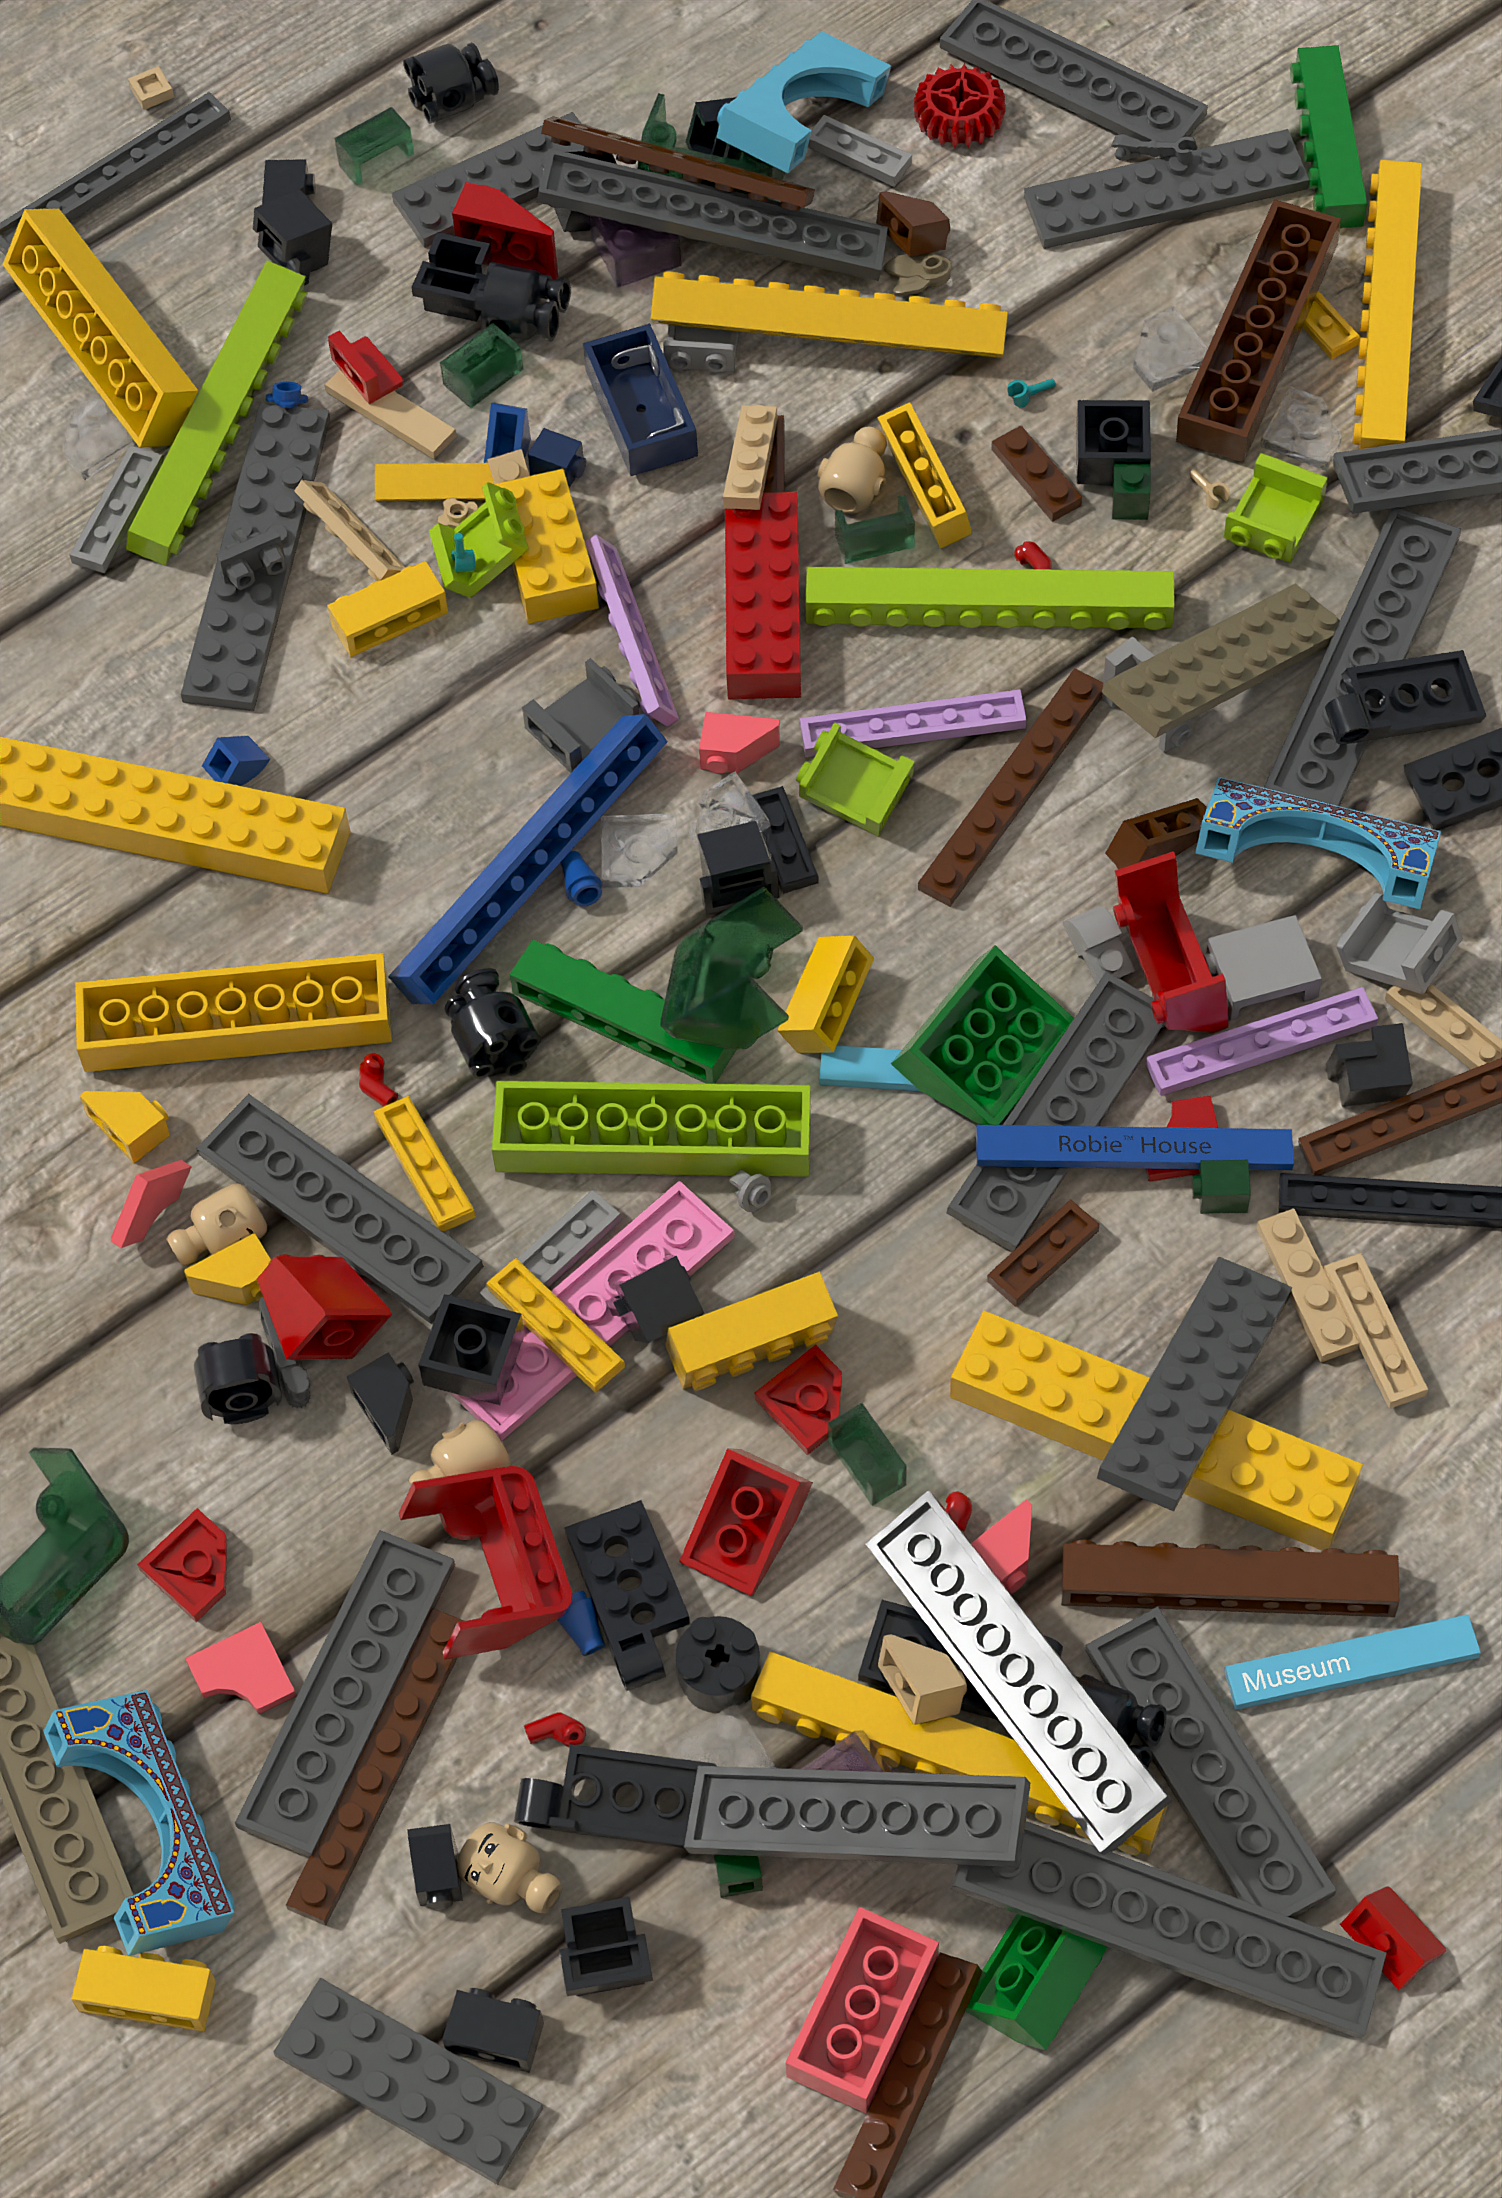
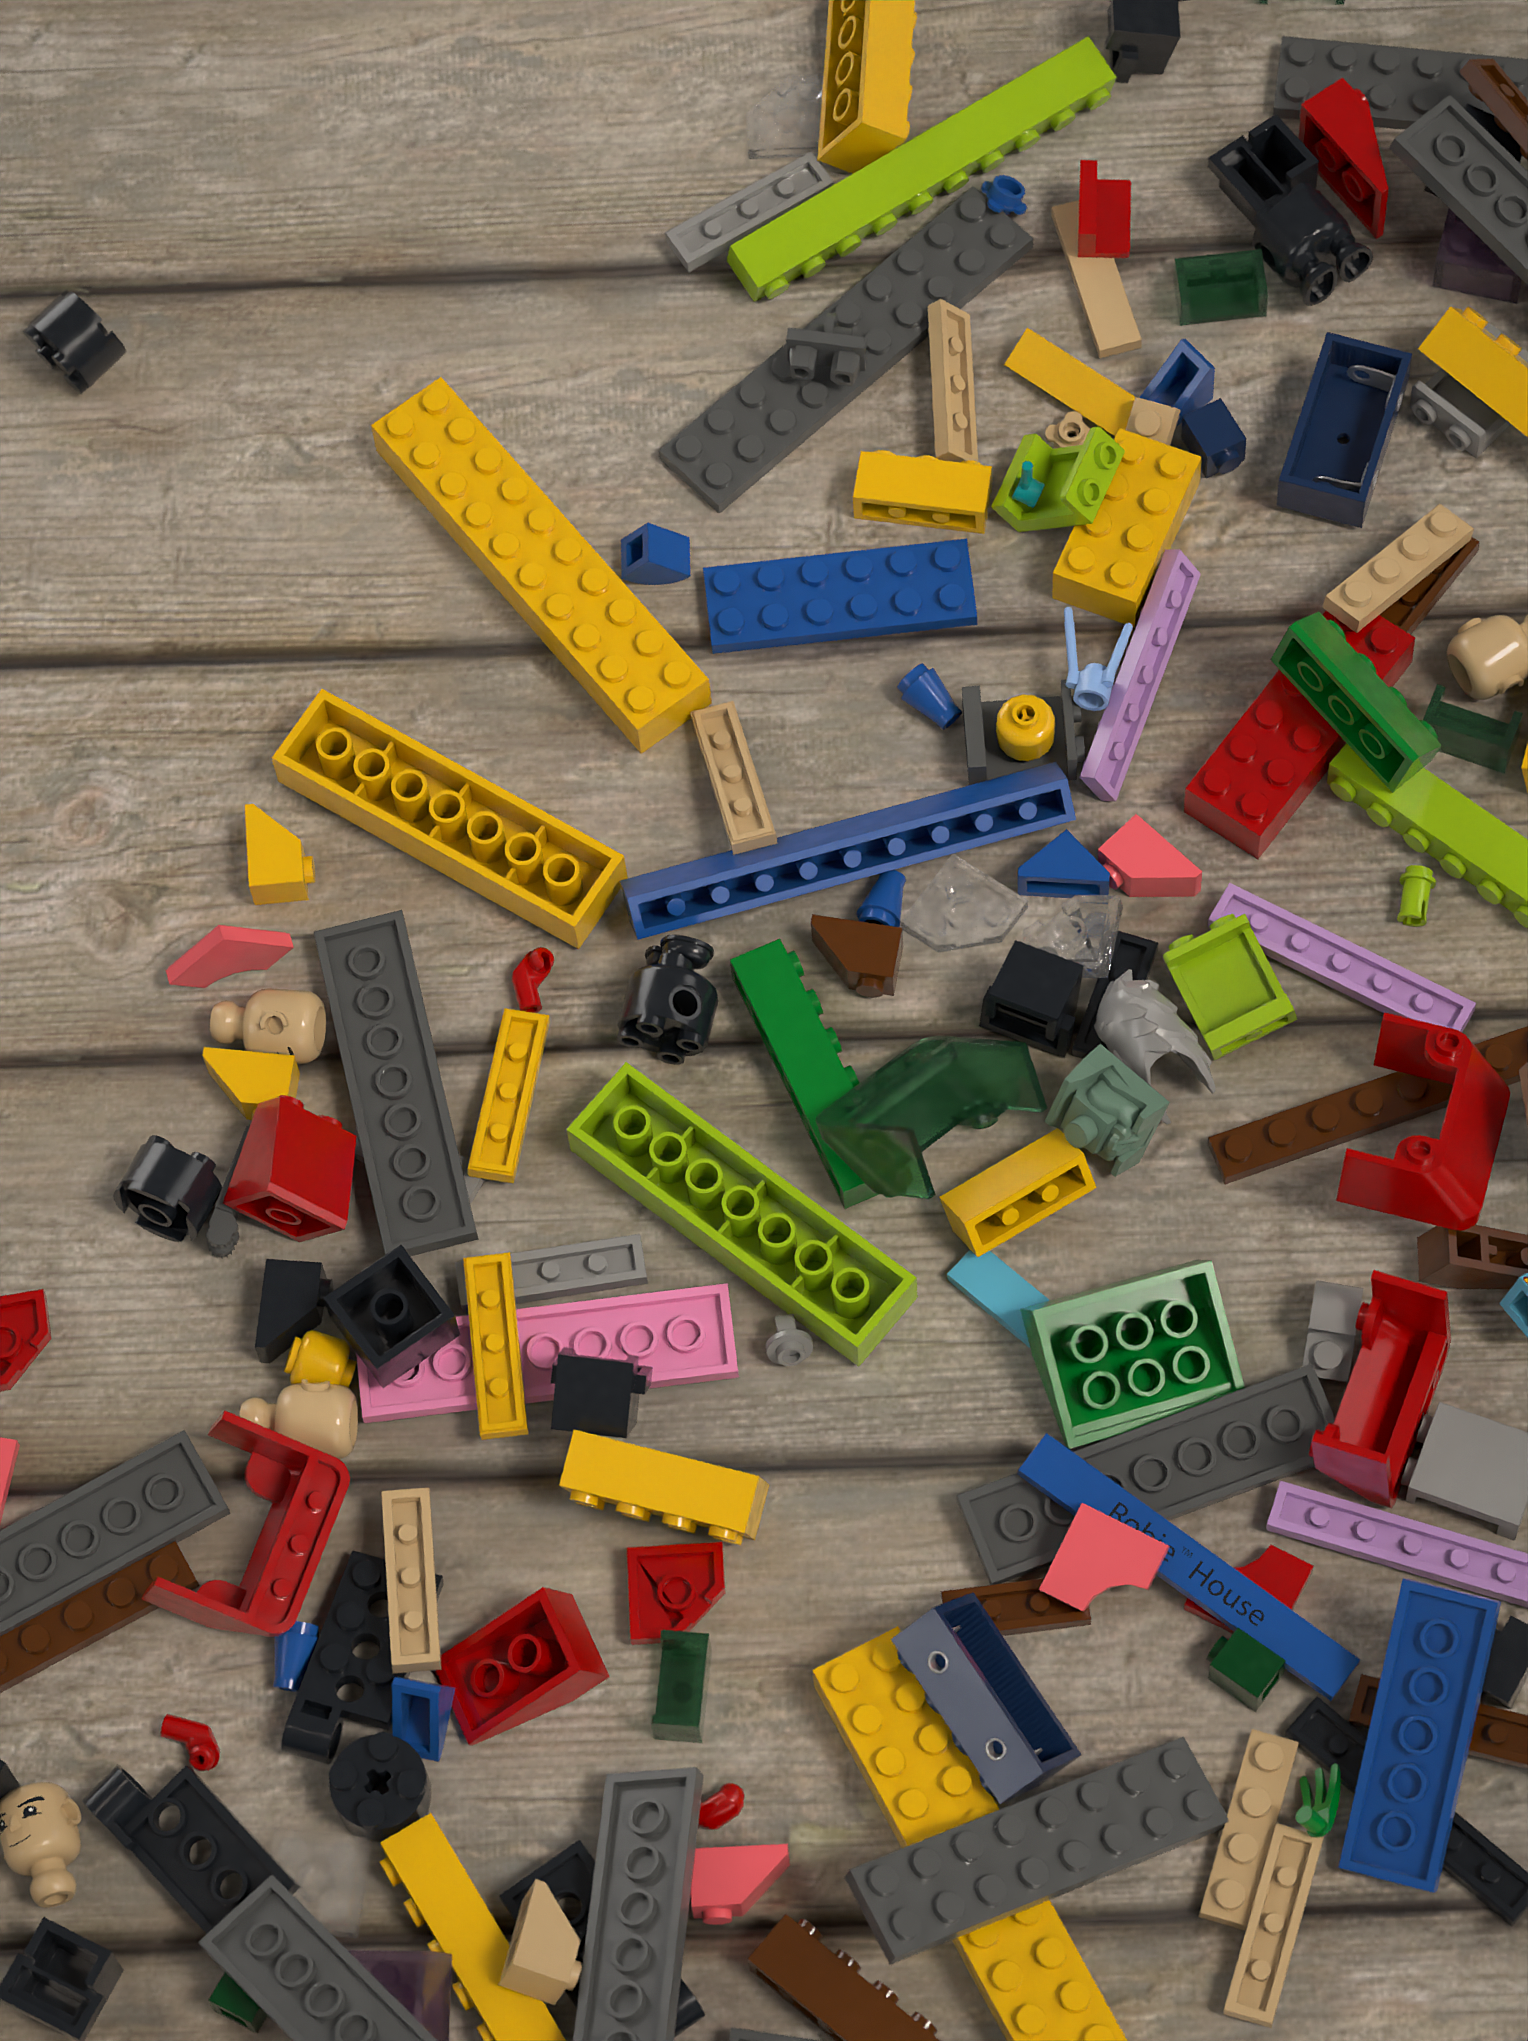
camera: 40 degrees right, 5 degrees up
none -> yellow head [283,1330,357,1388]
none -> tan plate [381,1487,441,1673]
none -> blue slope [392,1677,455,1762]
none -> tan tile [690,701,777,855]
none -> blue plate [703,539,977,654]
none -> reddish brown slope [811,914,903,998]
none -> dark blue piece [891,1592,1082,1804]
none -> blue cone [897,663,962,730]
none -> yellow head [996,694,1055,761]
none -> blue slope [1018,829,1110,901]
none -> coral tile [1039,1503,1170,1612]
none -> sand green brick [1044,1044,1170,1177]
none -> light blue plant [1064,607,1133,711]
none -> light grey head [1094,969,1216,1125]
none -> green slope [1271,612,1442,793]
none -> green piece [1295,1764,1341,1838]
none -> red windscreen [1336,1012,1510,1230]
none -> blue plate [1338,1578,1501,1893]
none -> lime pin [1397,865,1436,927]

